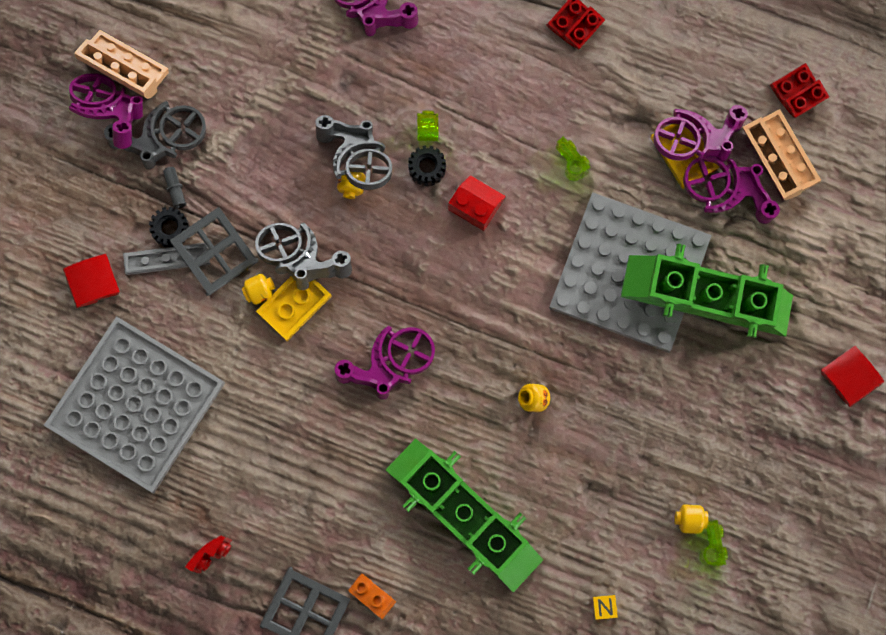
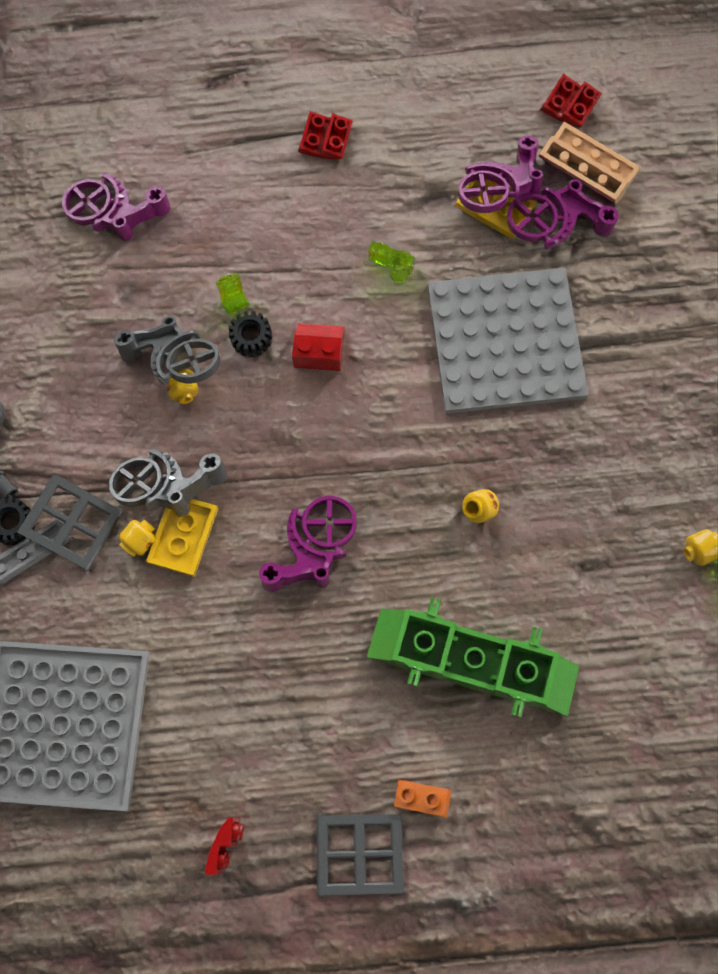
camera: 25 degrees left, 5 degrees down
yellow tile [592,595,618,620] -> none
bright green piece [620,244,793,338] -> none

